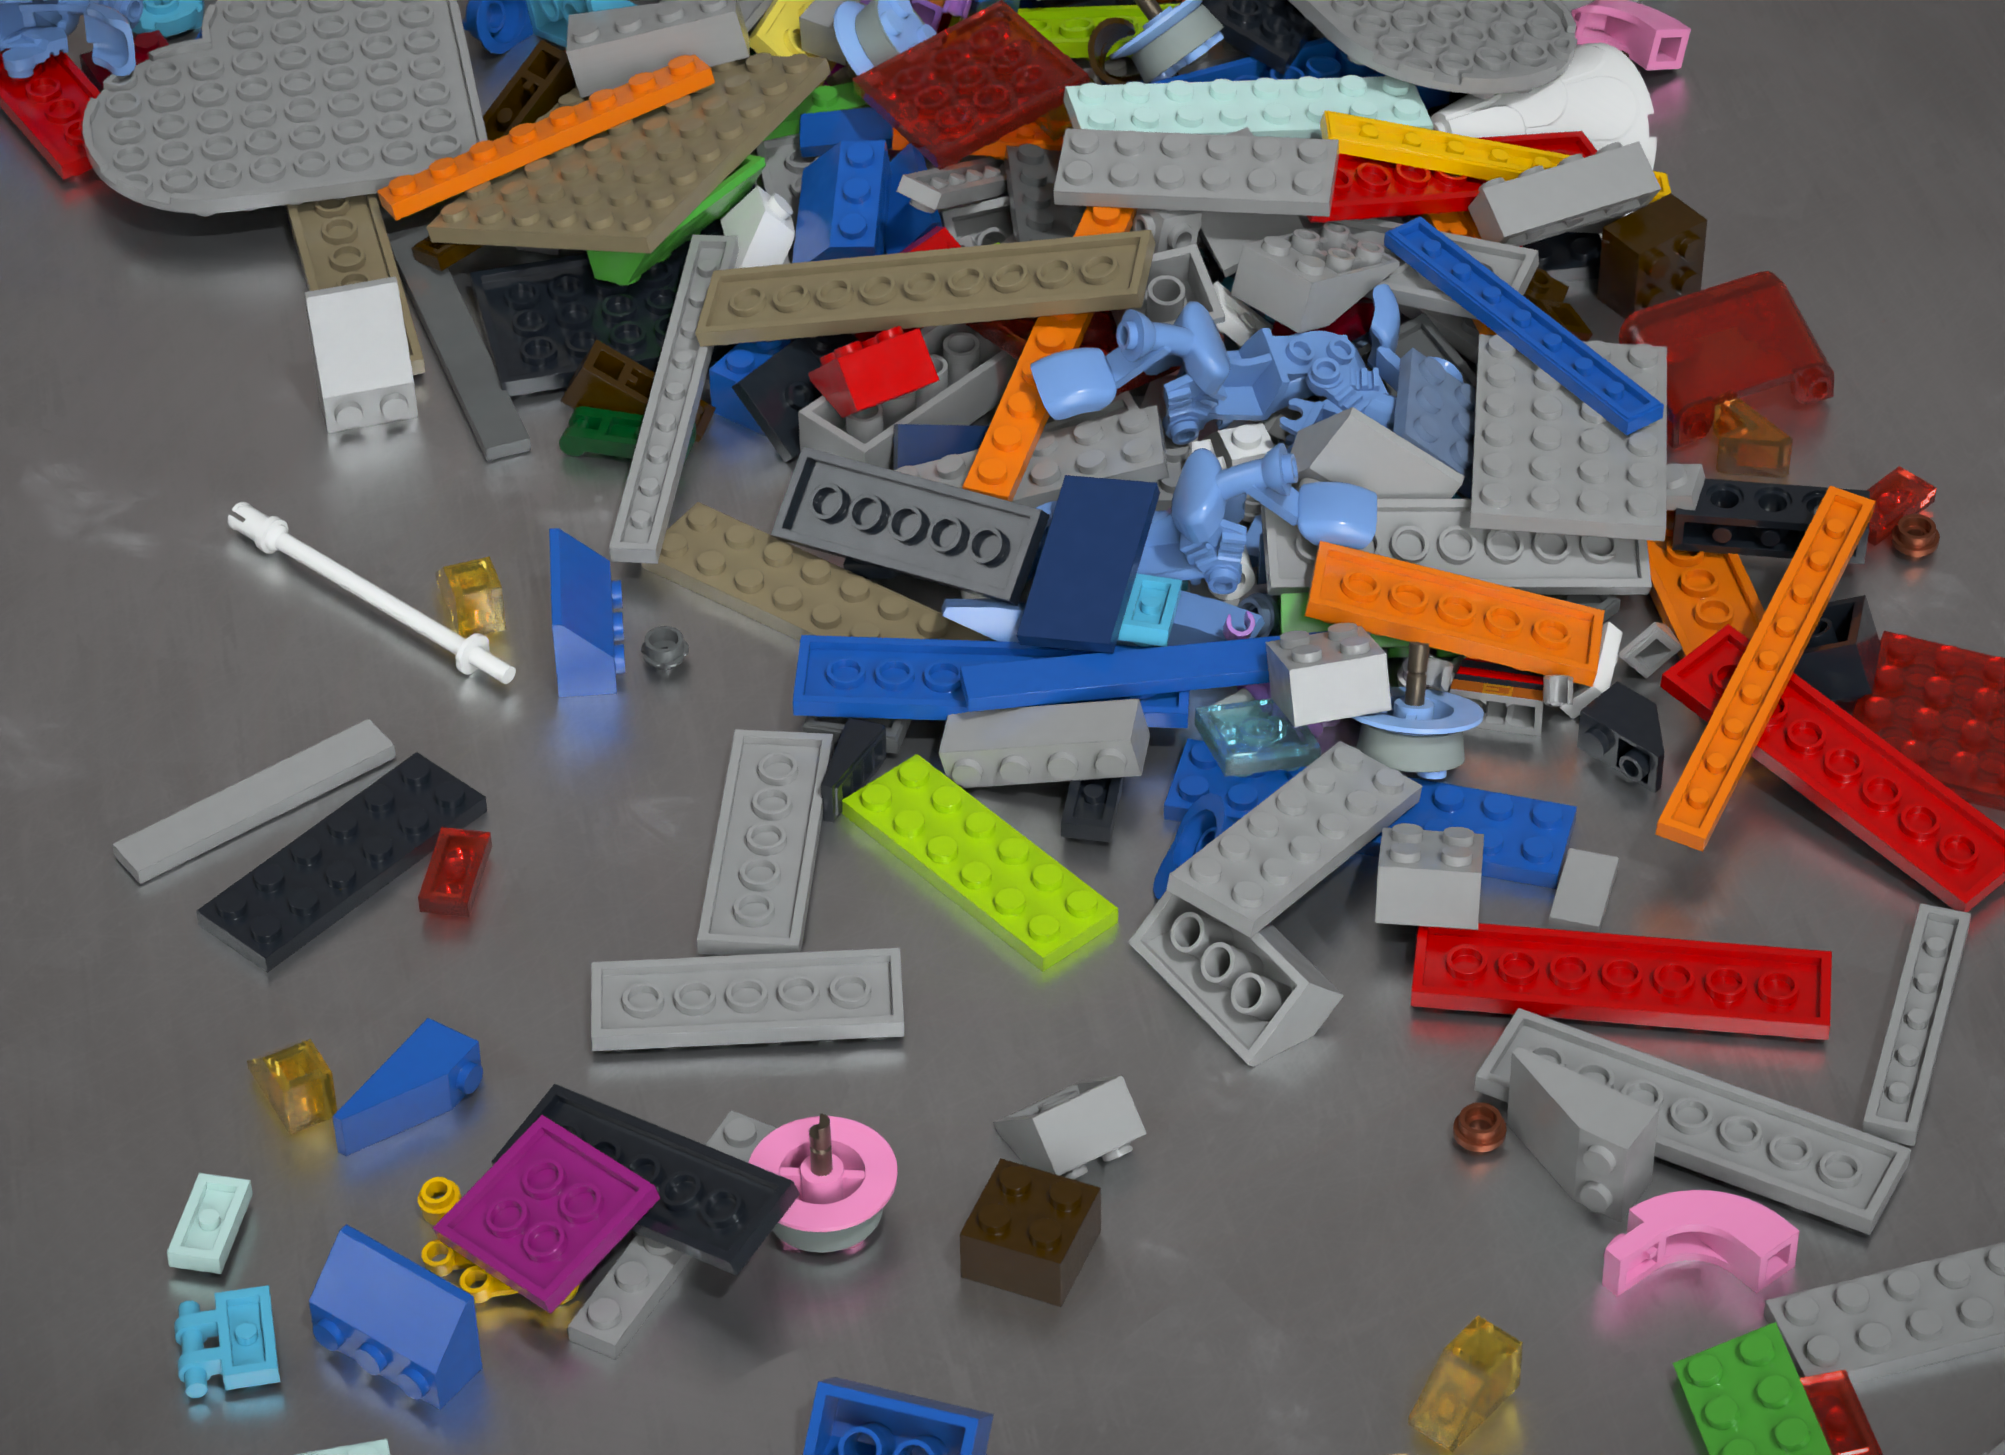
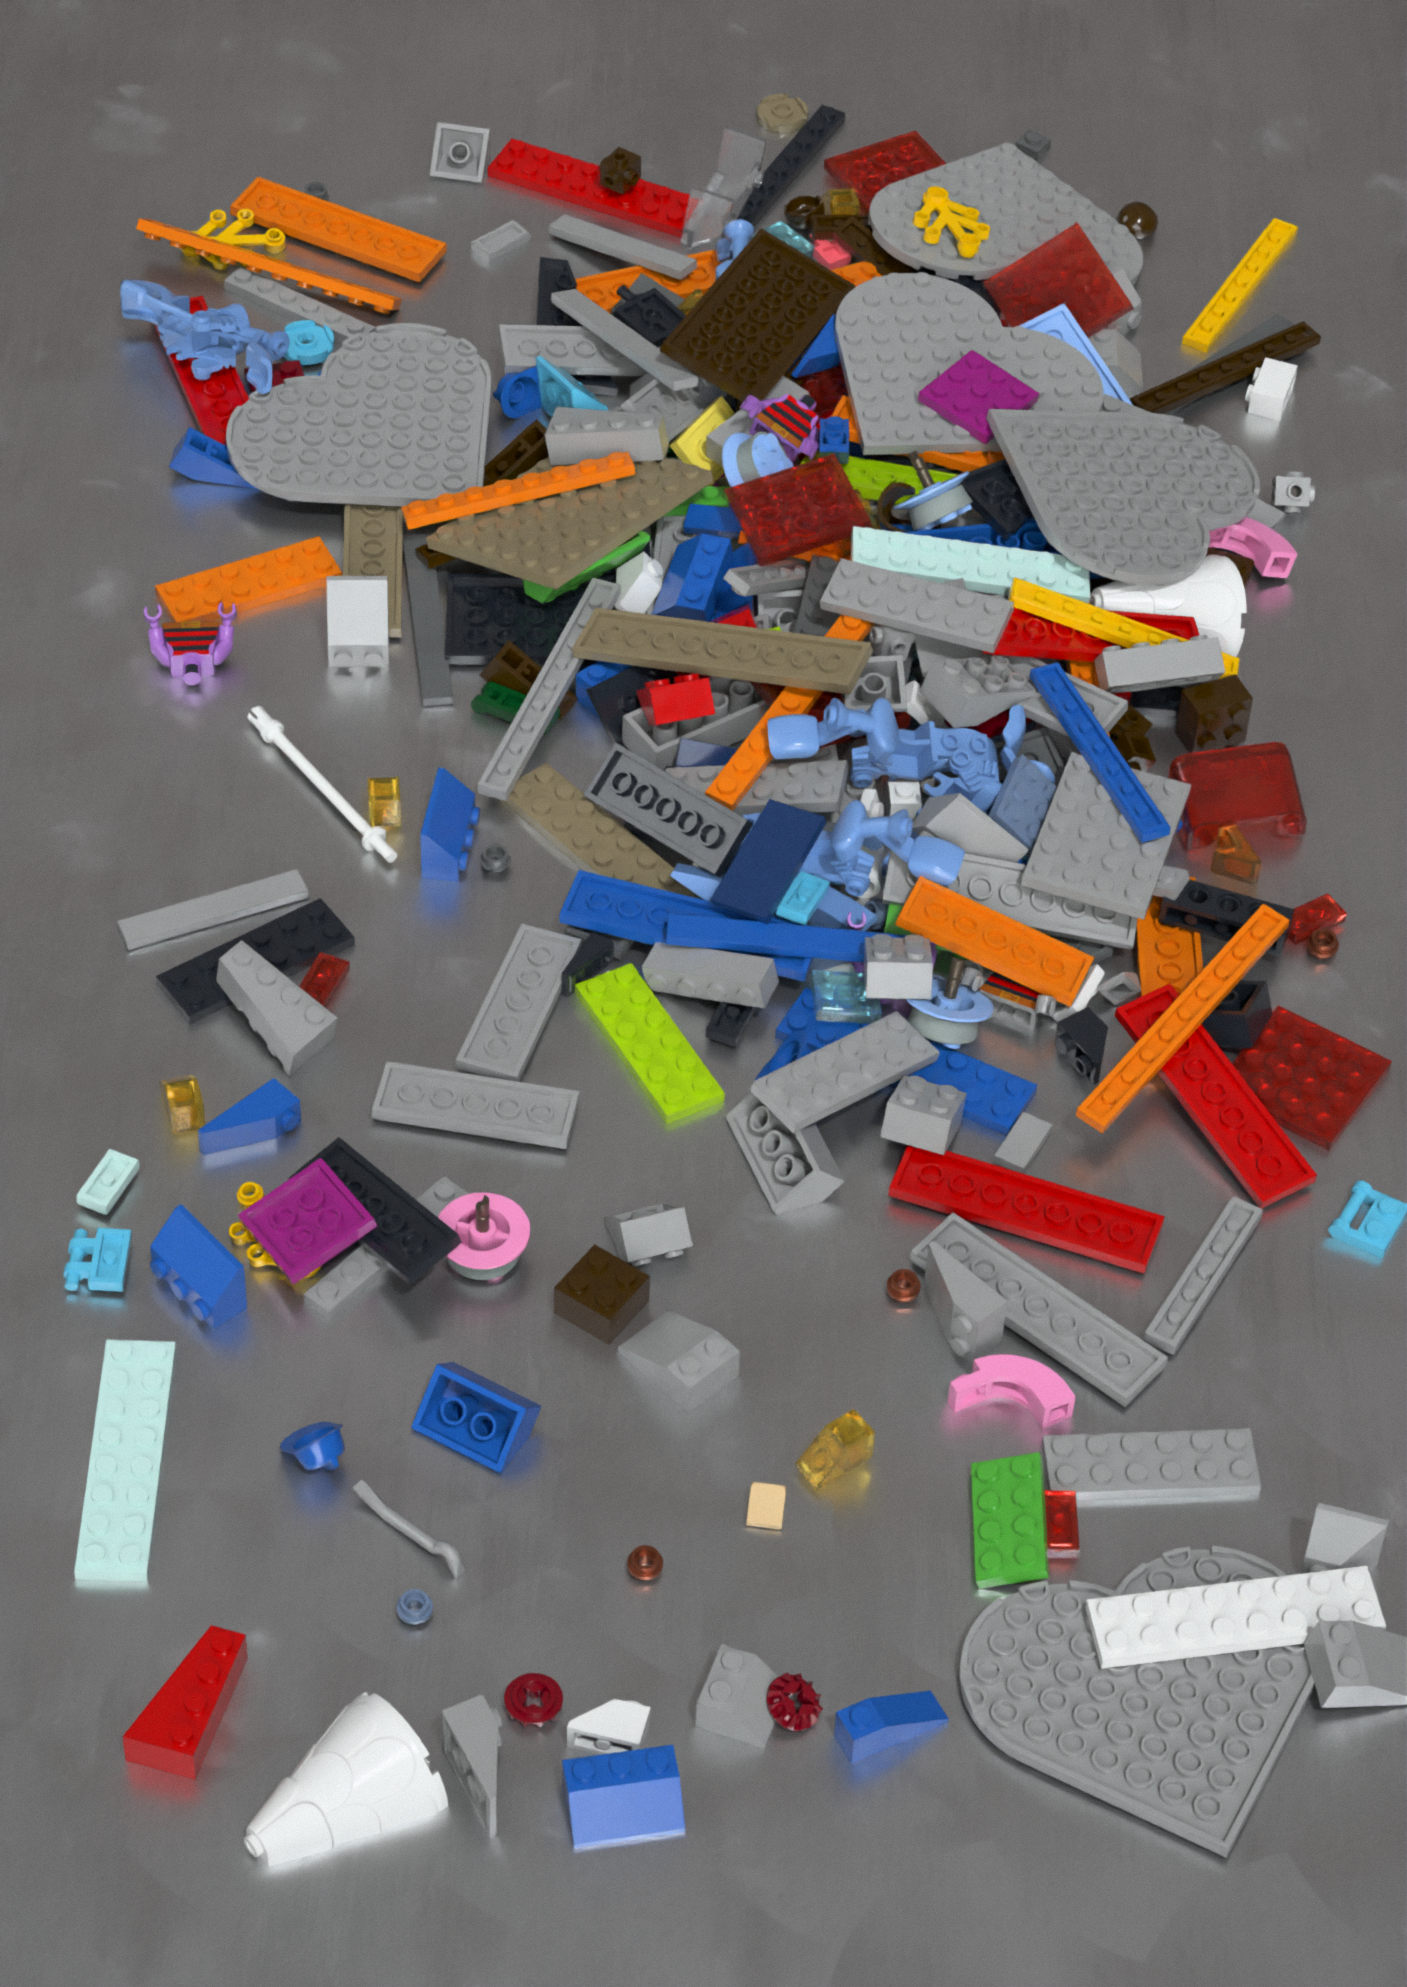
camera: 10 degrees right, 5 degrees up
none -> medium lavender torso [143,602,238,685]
none -> orange plate [155,536,342,622]
none -> blue slope [169,427,257,489]
none -> light grey wedge [216,940,337,1077]
none -> light grey slope [618,1310,740,1413]

